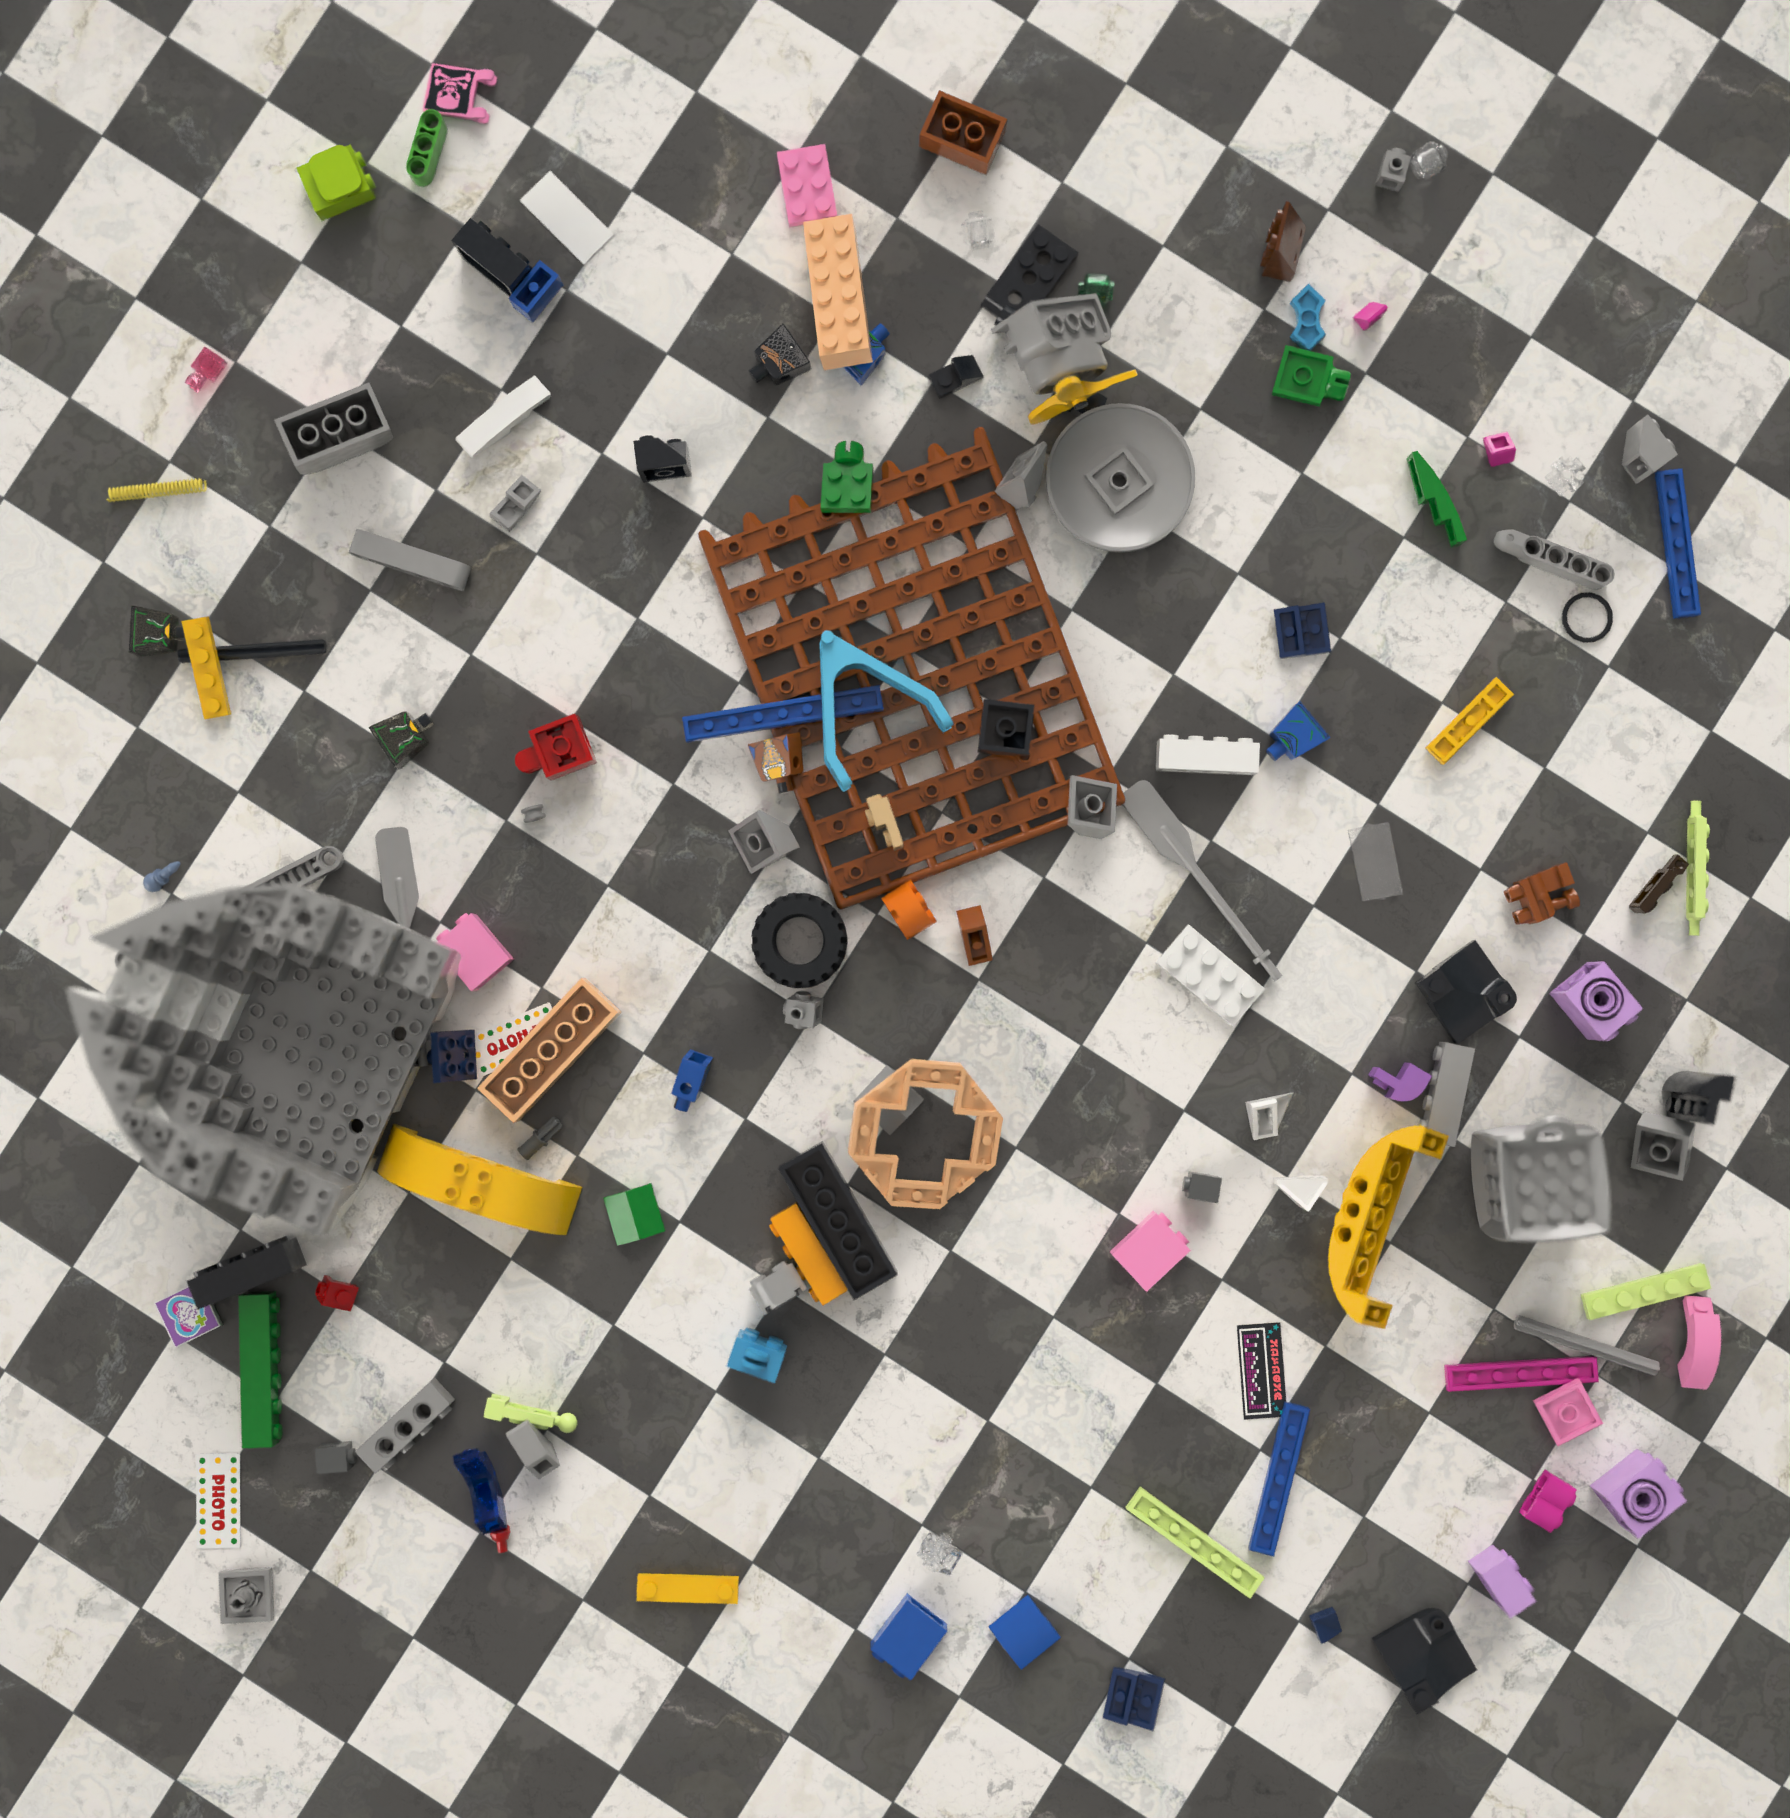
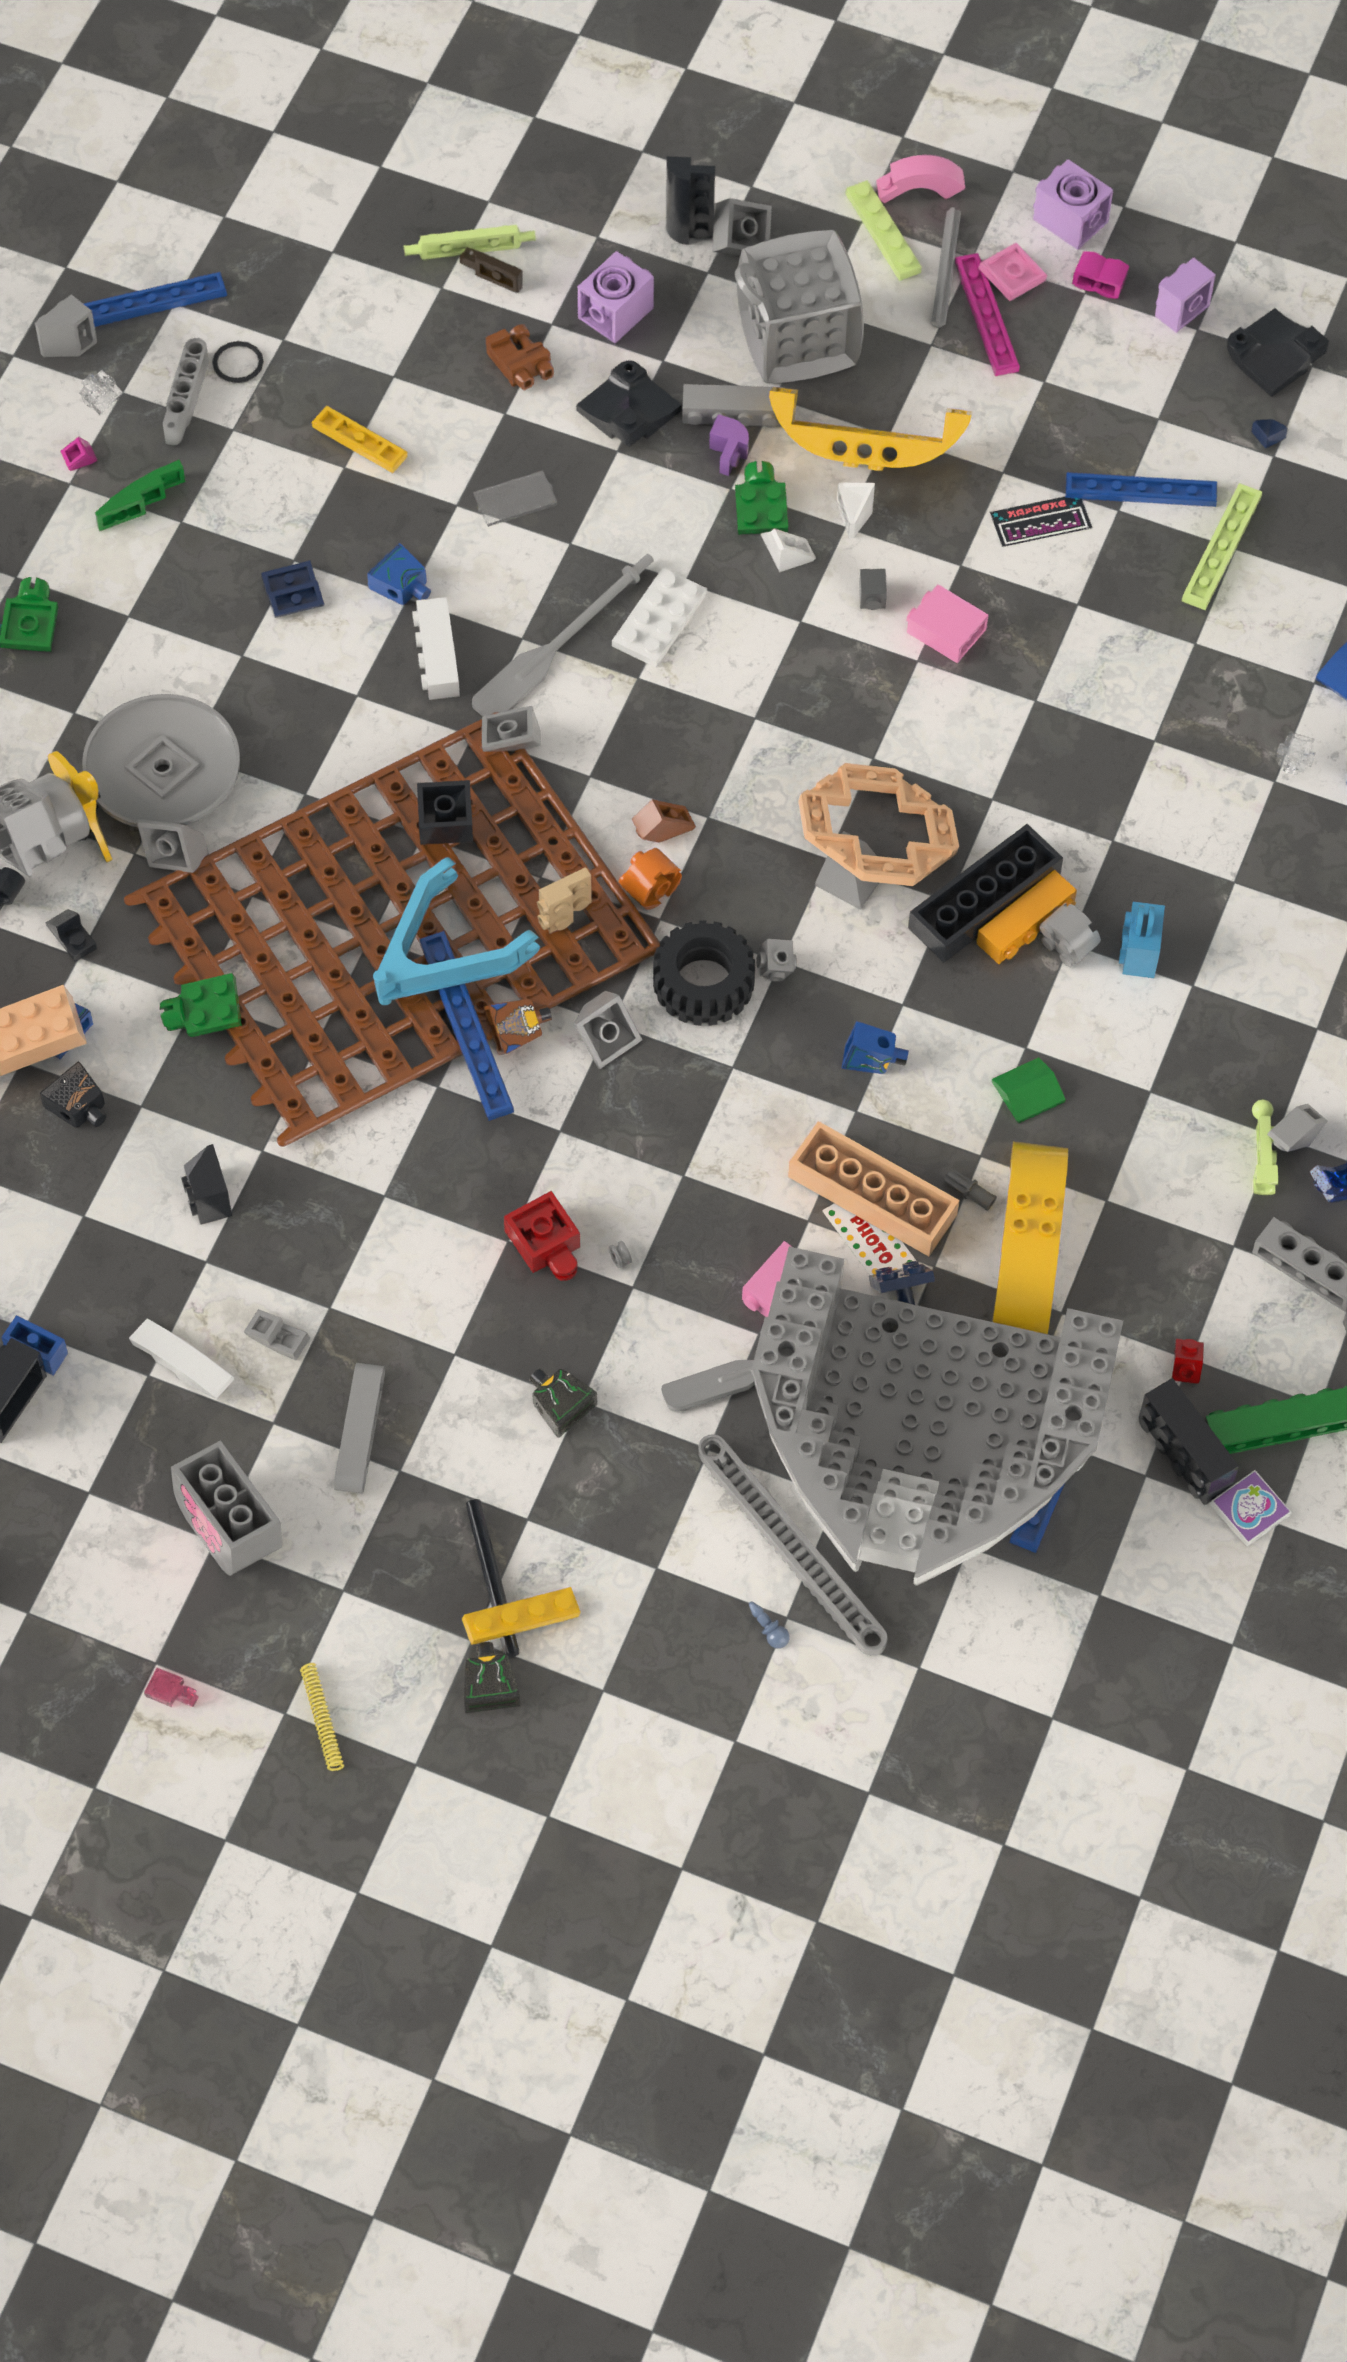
camera: 105 degrees left, 25 degrees down
none -> green plate [735,461,788,535]

